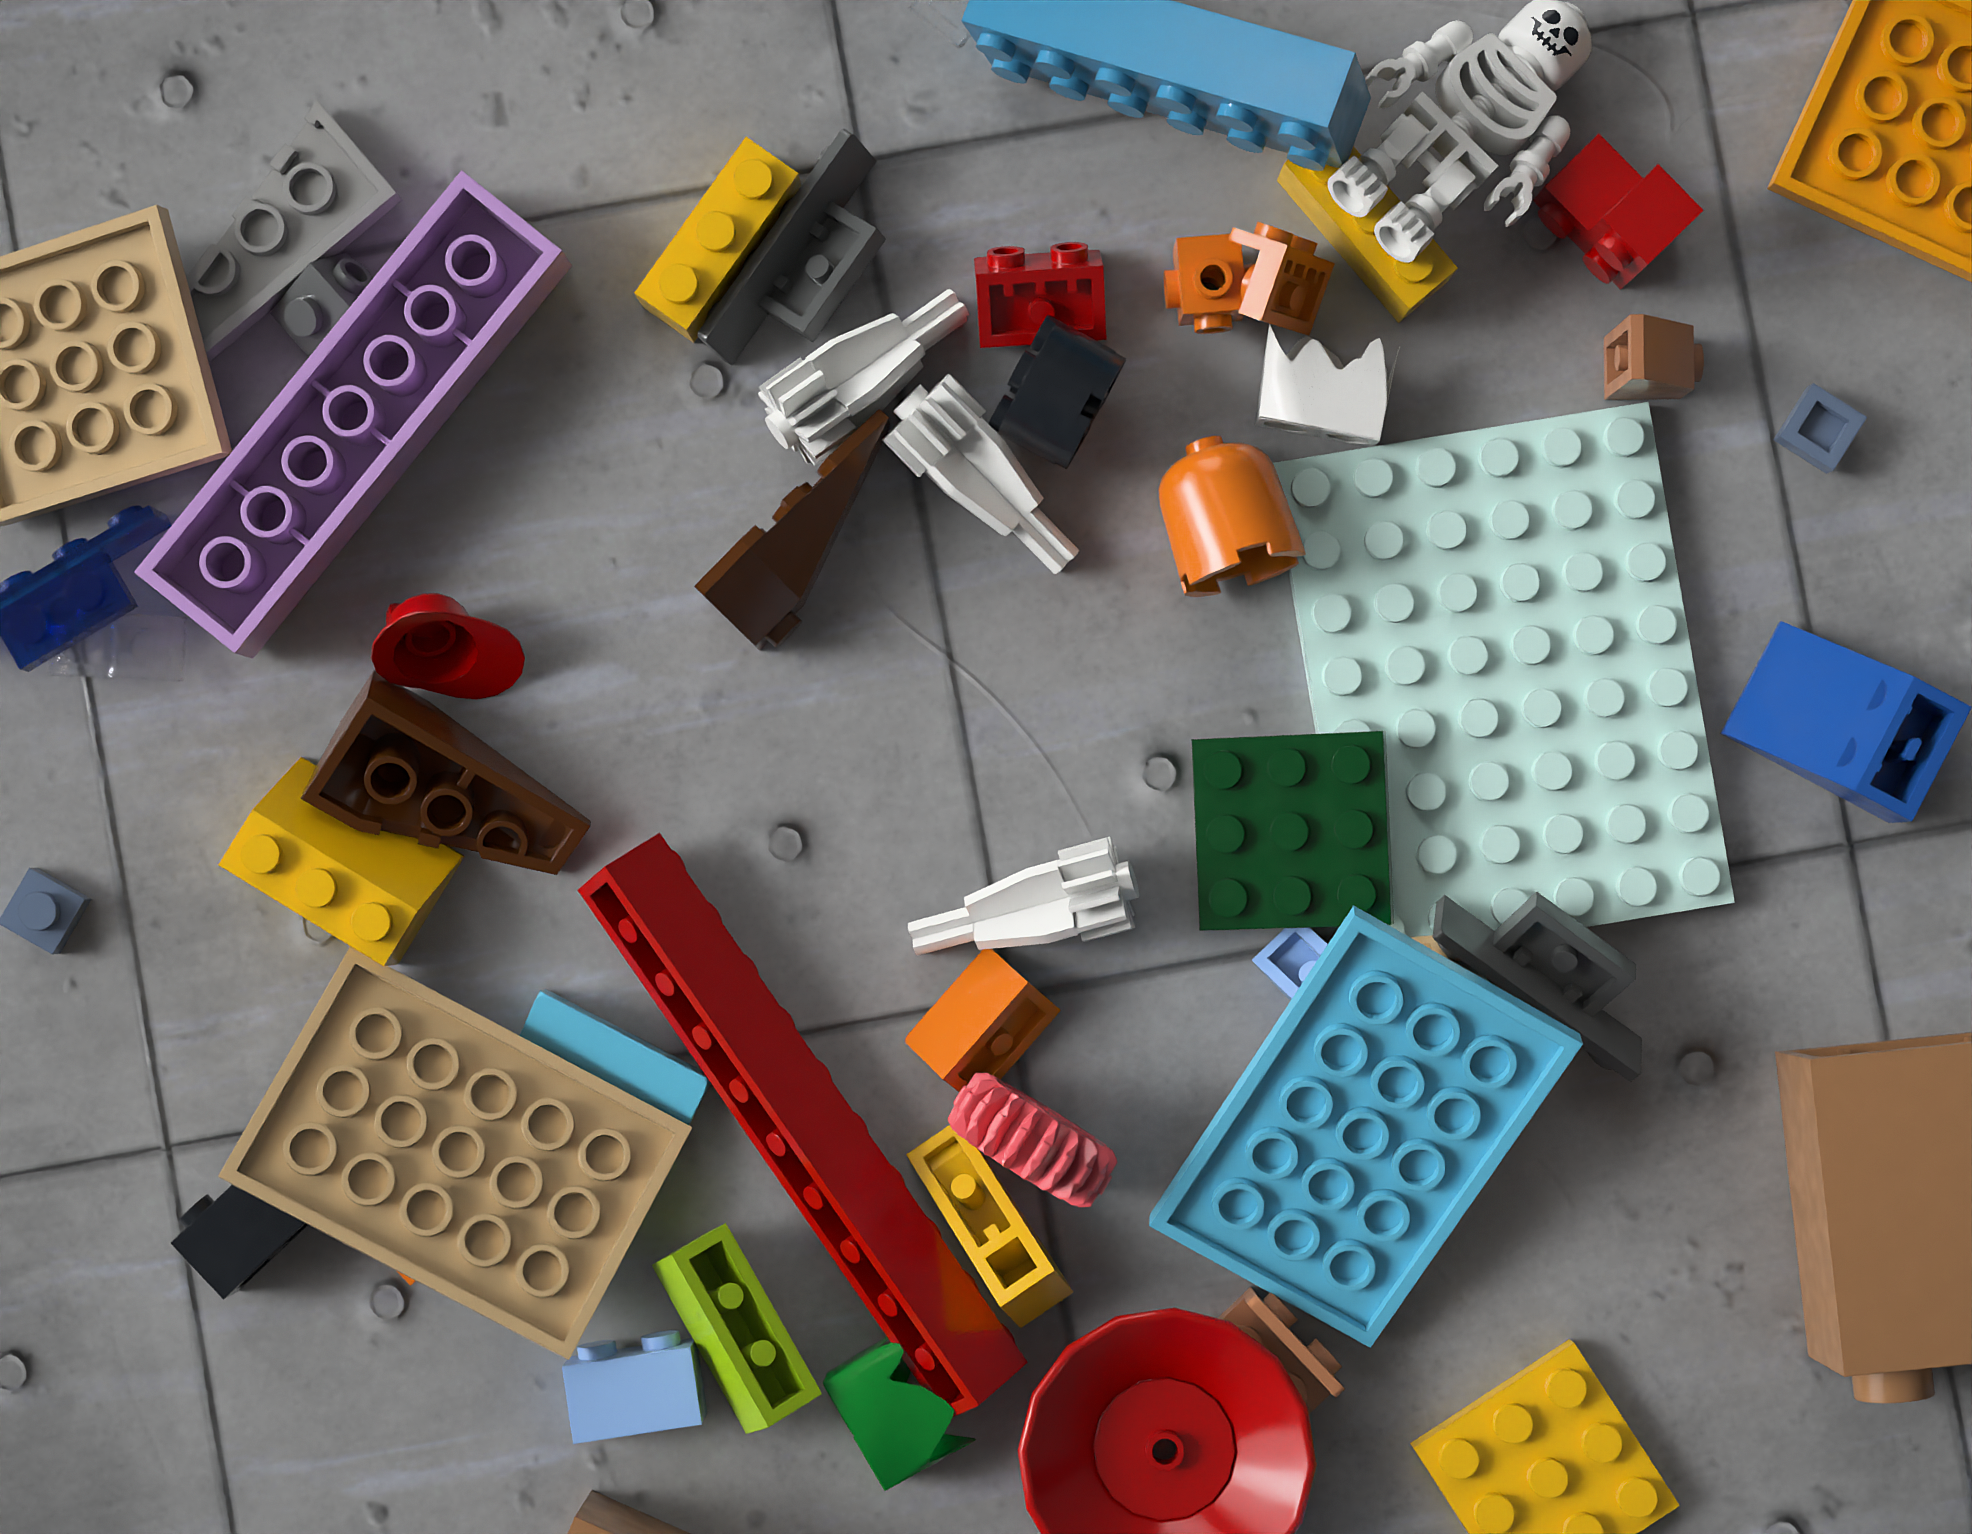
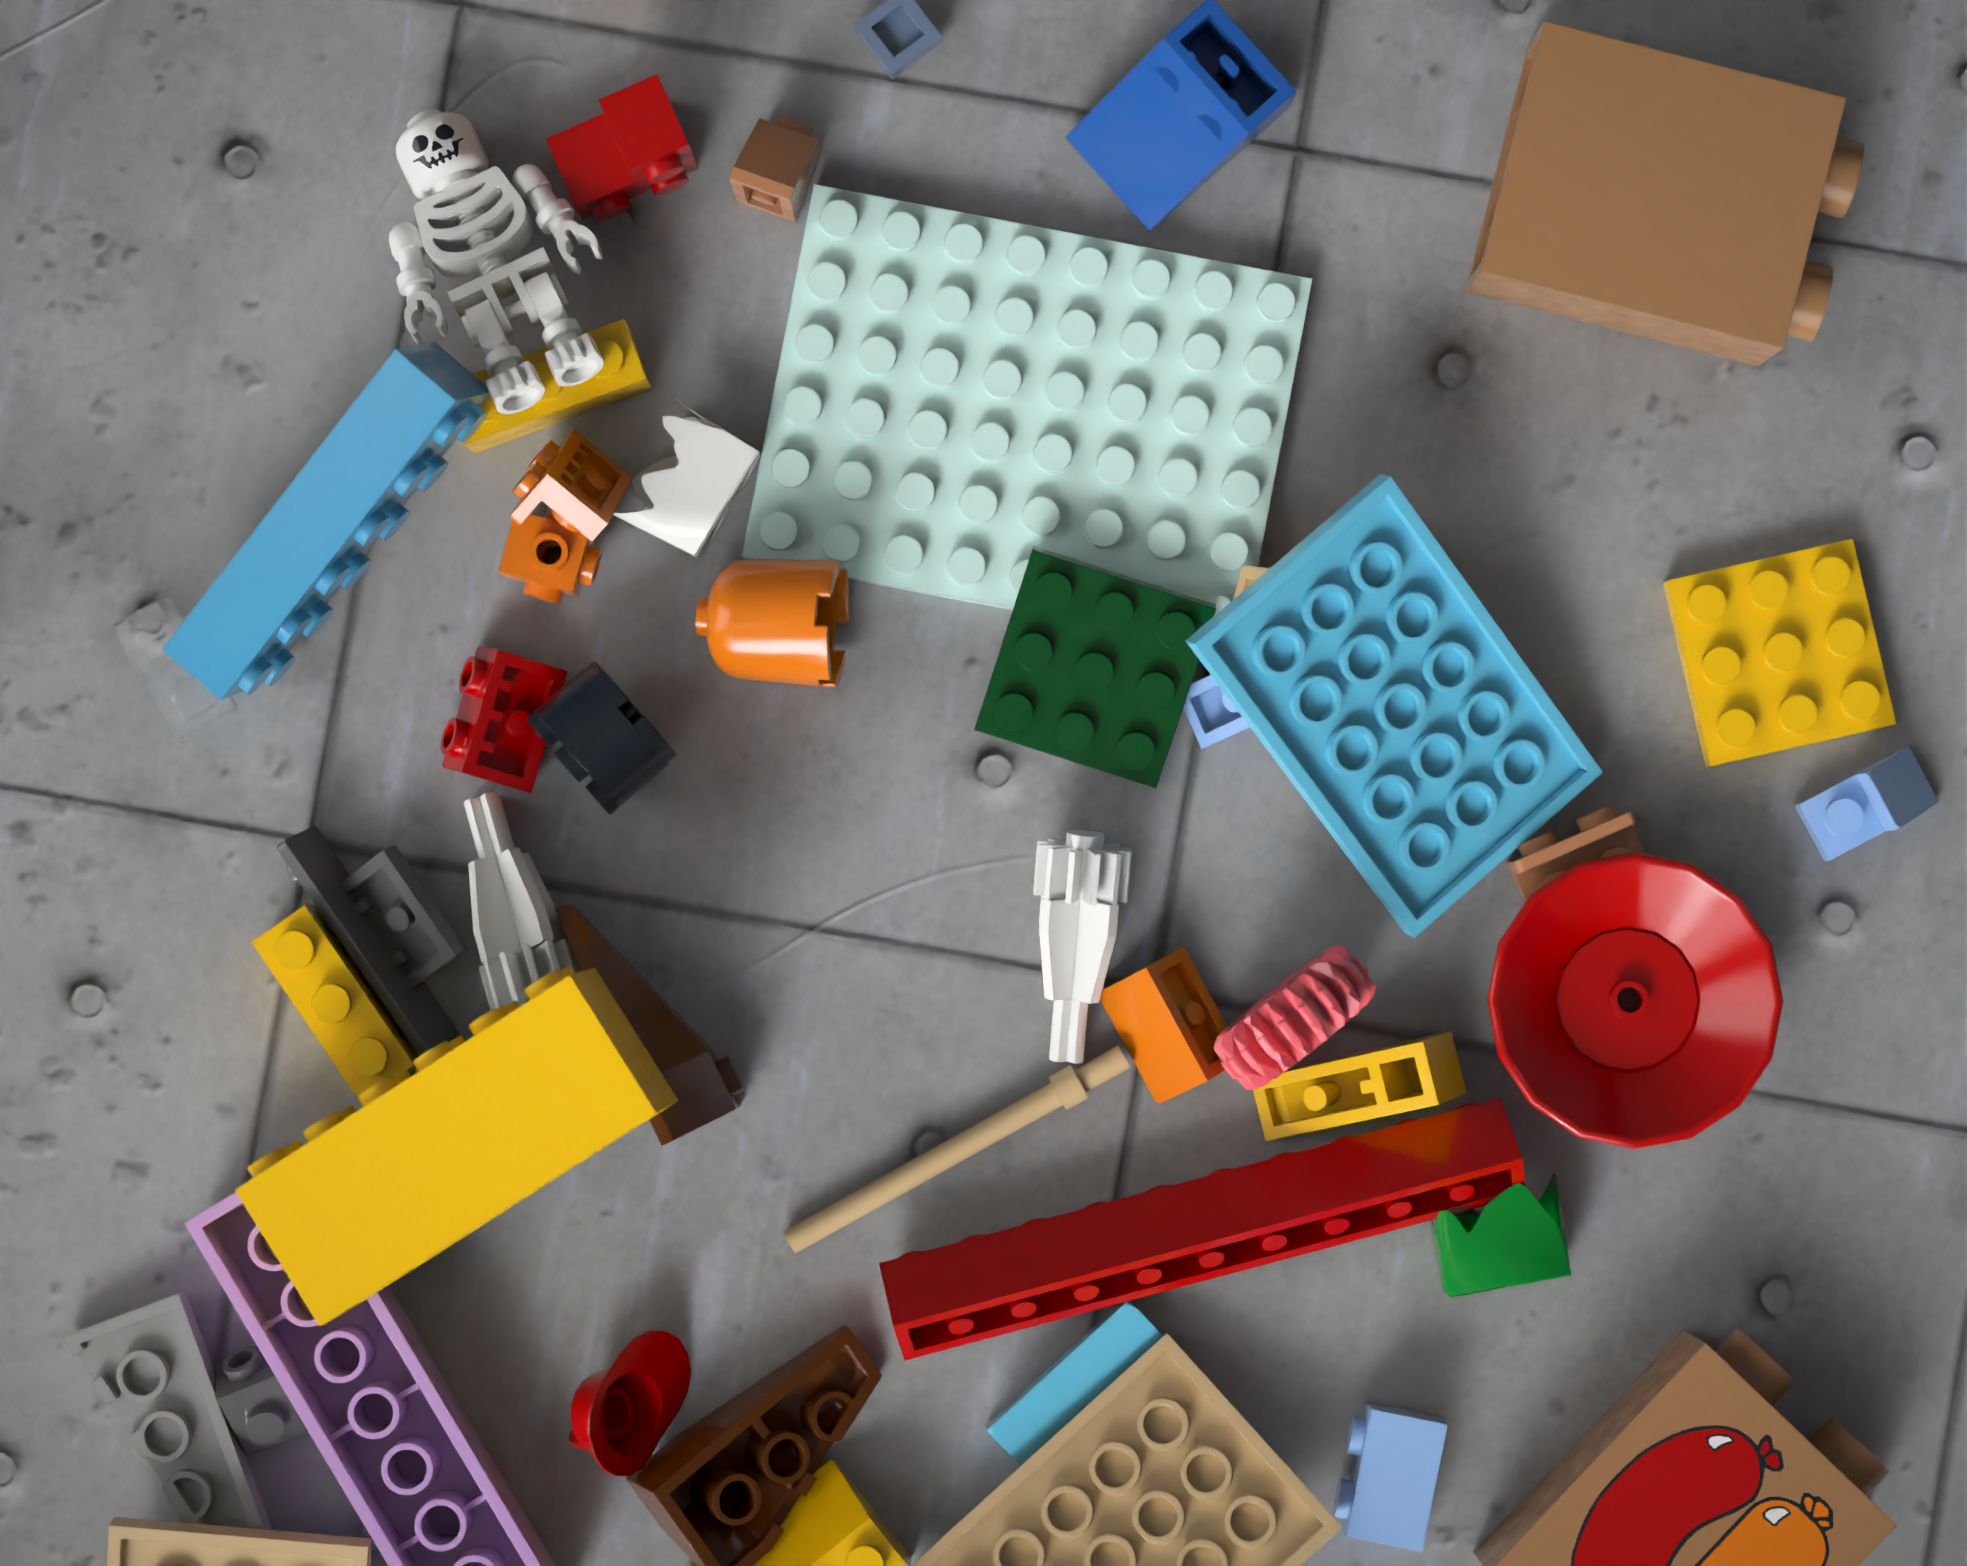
camera: 70 degrees left, 0 degrees up
lime brick [651,1223,822,1434] -> none
white piece [882,374,1080,574] -> none
dark grey bracket [1433,892,1642,1082] -> none
none -> yellow brick [235,965,679,1326]
none -> tan bar [783,1046,1131,1254]

